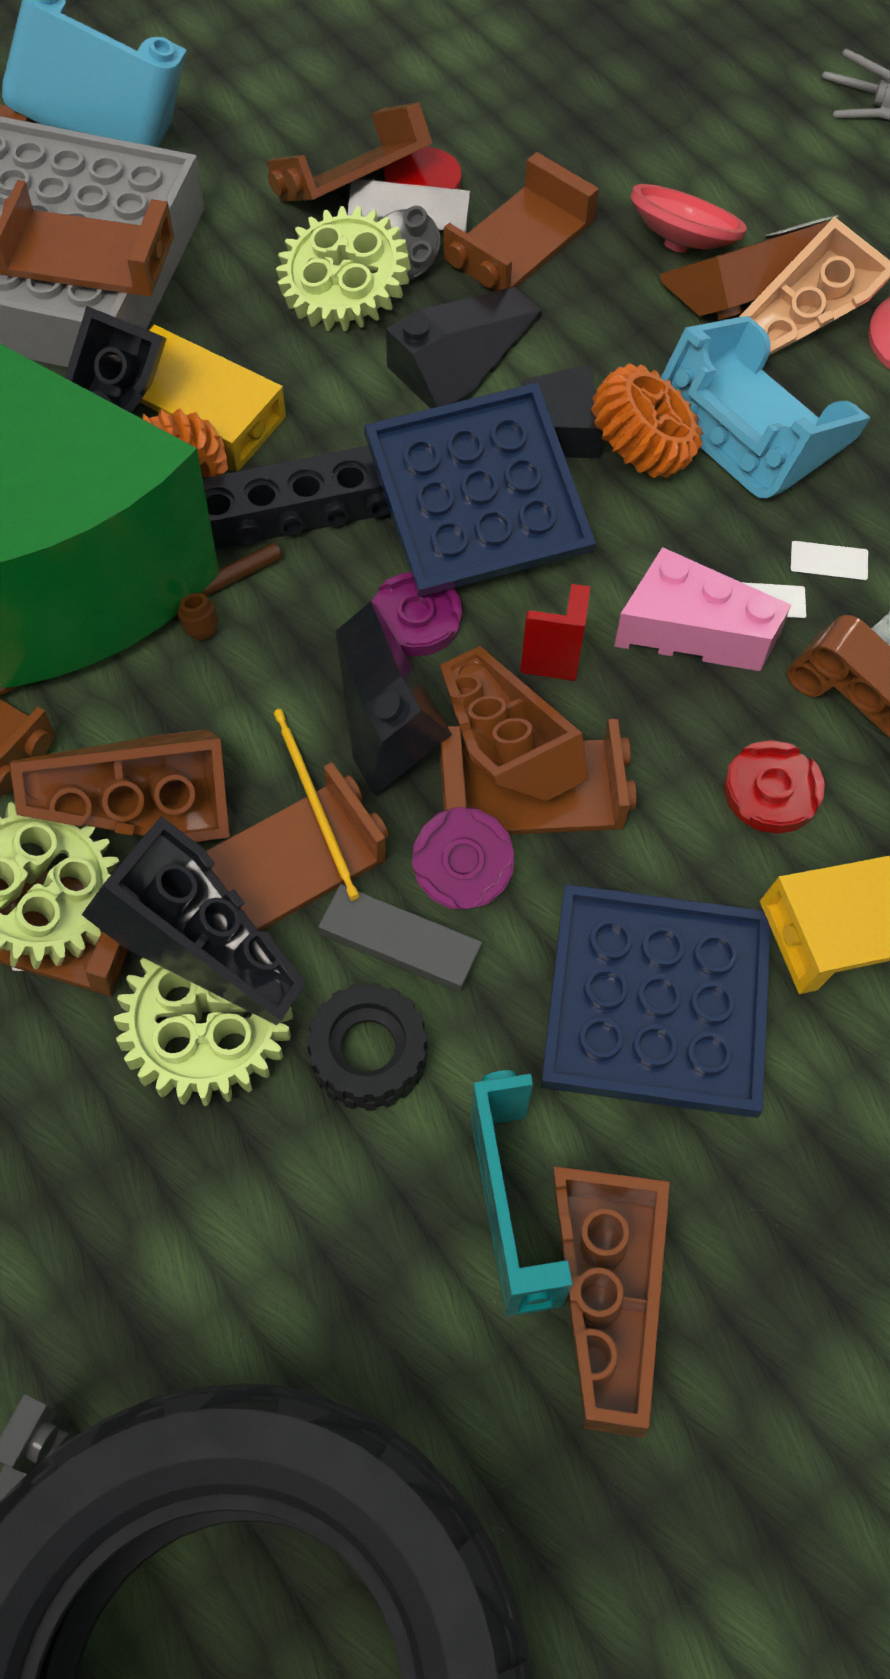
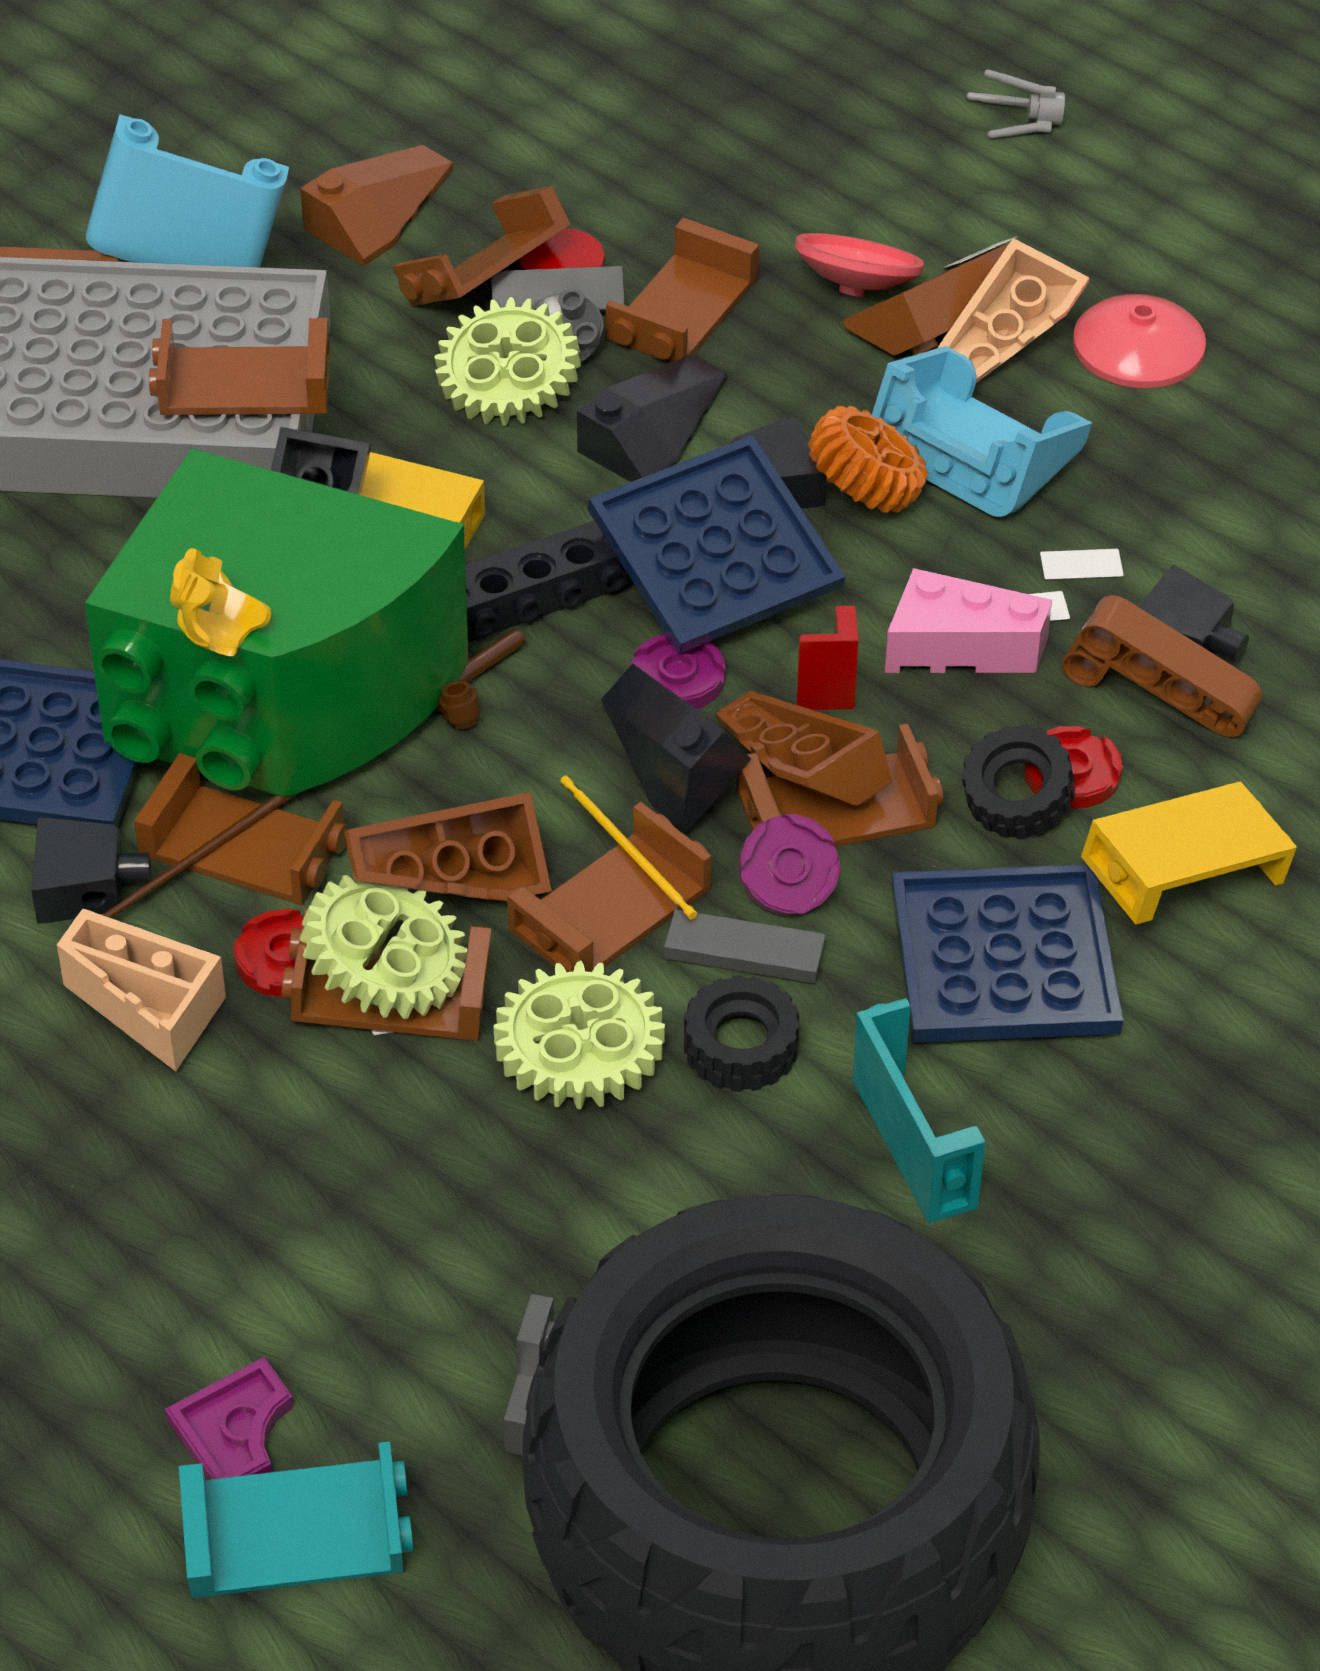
camera: 10 degrees left, 15 degrees down
black wedge [81,816,306,1026] -> none
dark orange wedge [553,1166,670,1438] -> none
none -> dark orange wedge [300,145,453,266]
none -> black tyre [962,725,1075,839]

